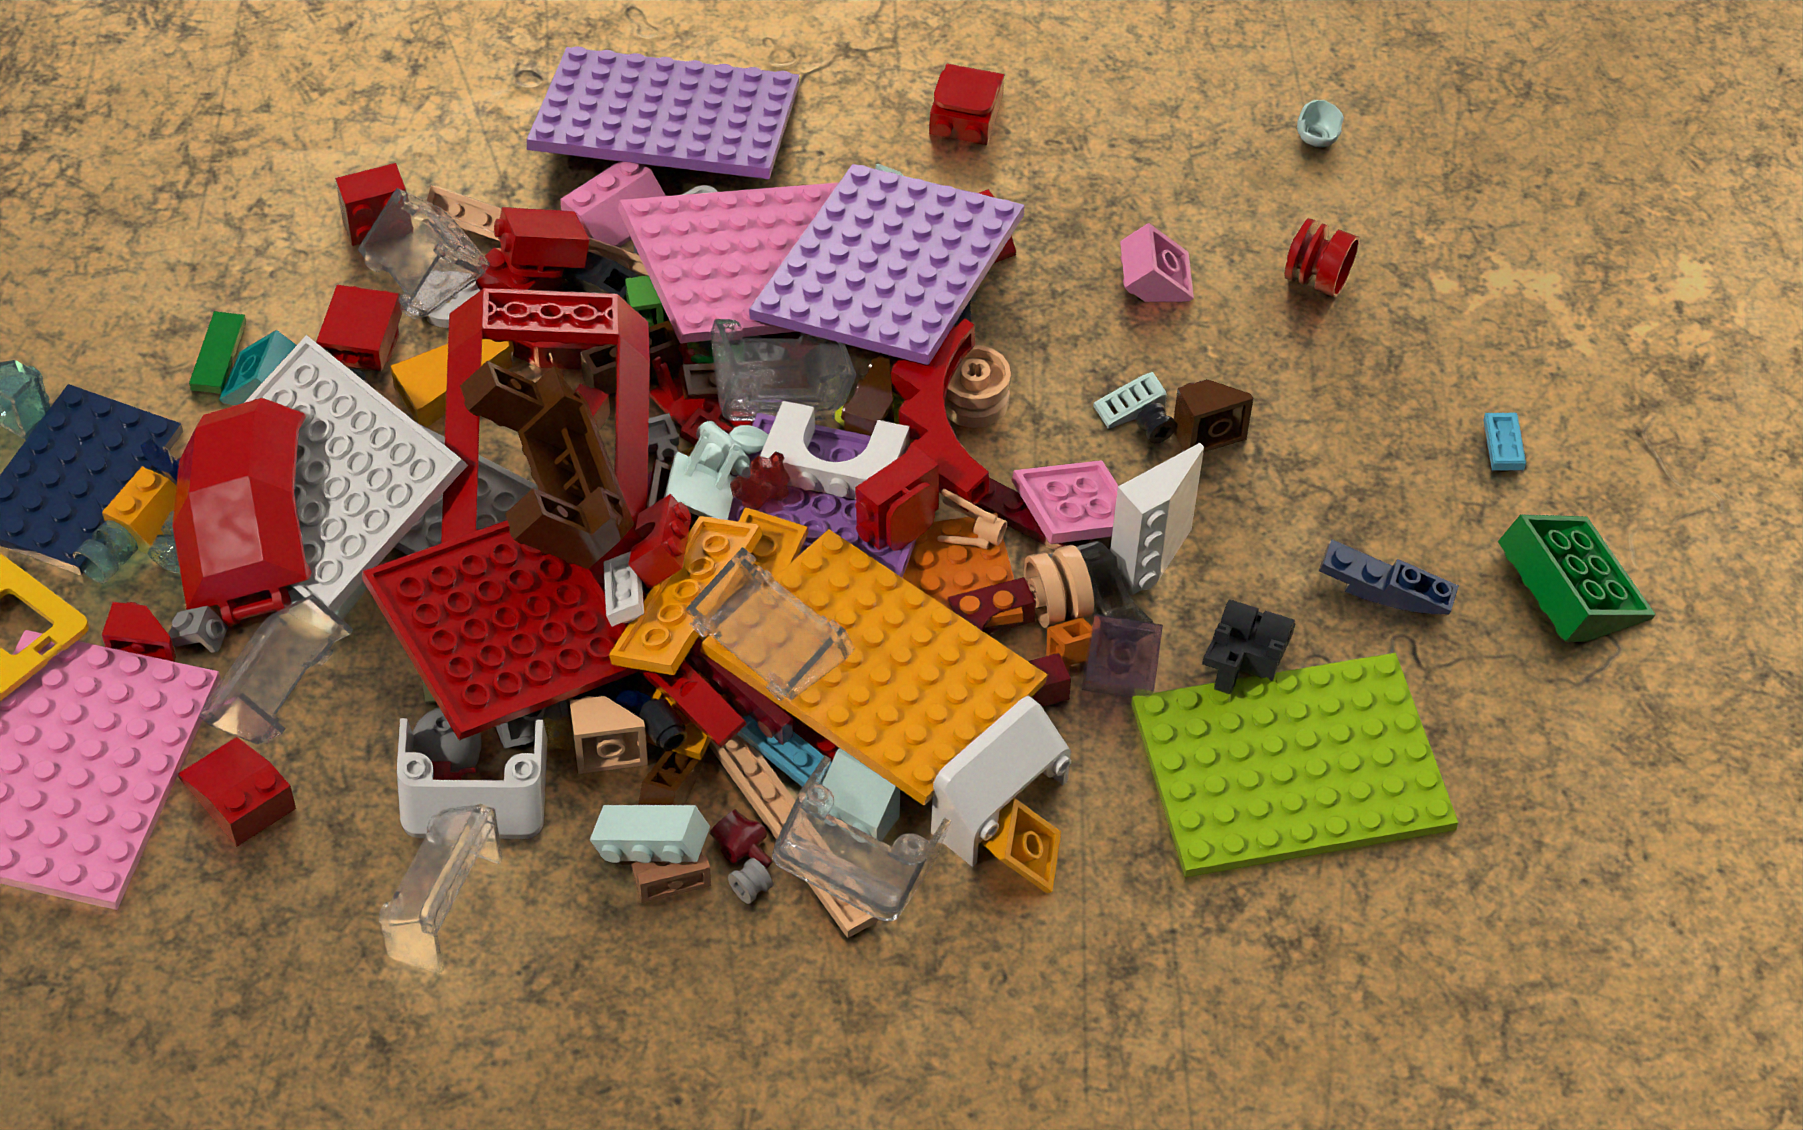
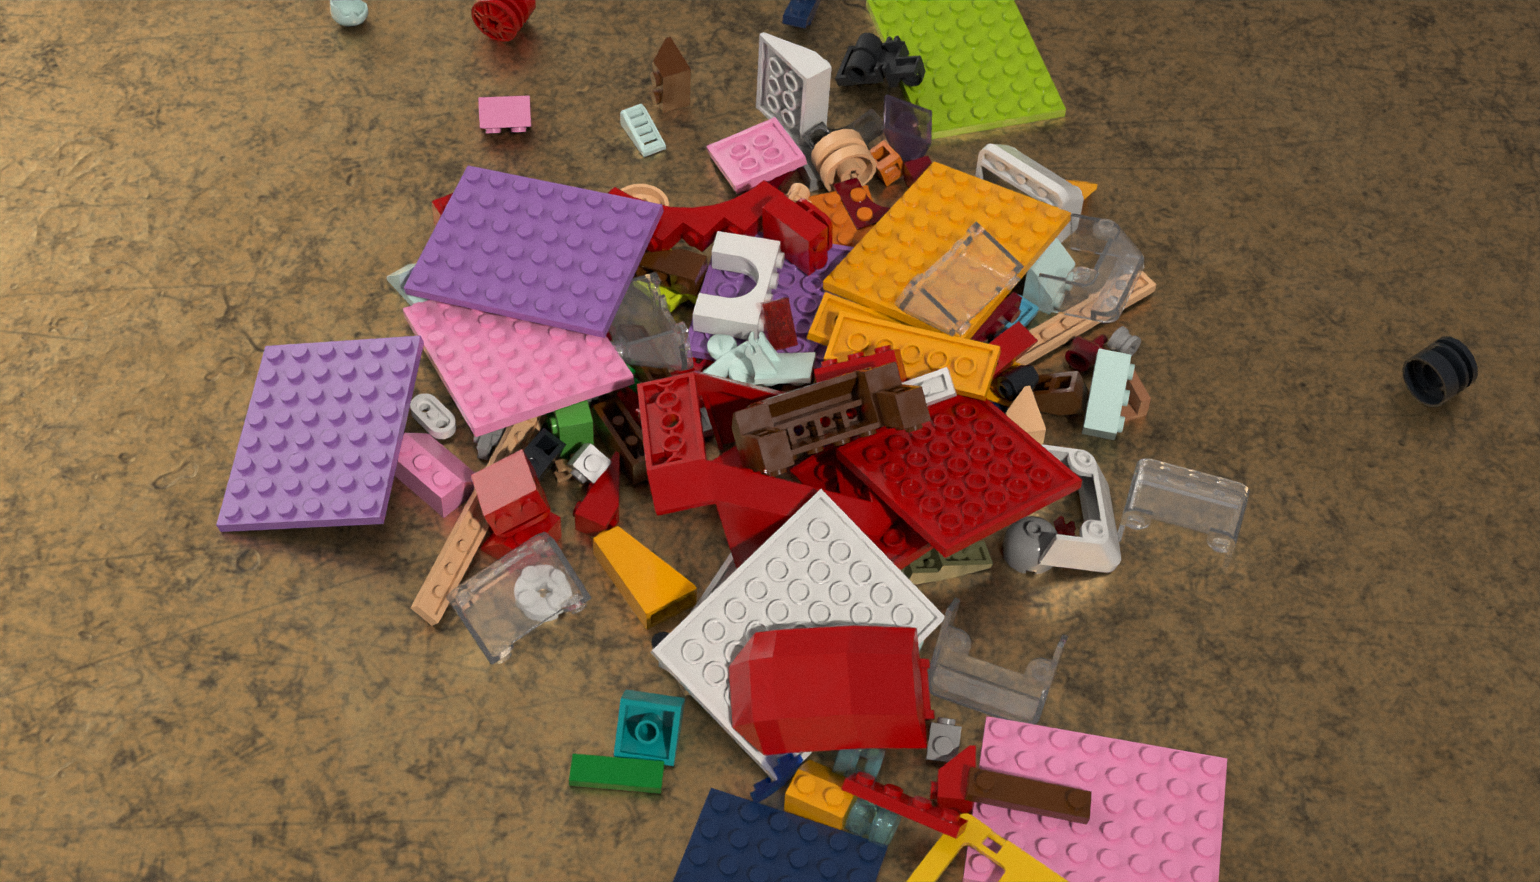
camera: 95 degrees left, 0 degrees up
red slope [178,737,296,847] -> none
red brick [316,285,402,372] -> none
red brick [335,163,412,246] -> none
red brick [929,63,1005,145] -> none
black wheel [1136,403,1177,444] -> none
none -> red plate [841,772,968,839]
none -> reddish brown plate [965,767,1092,825]

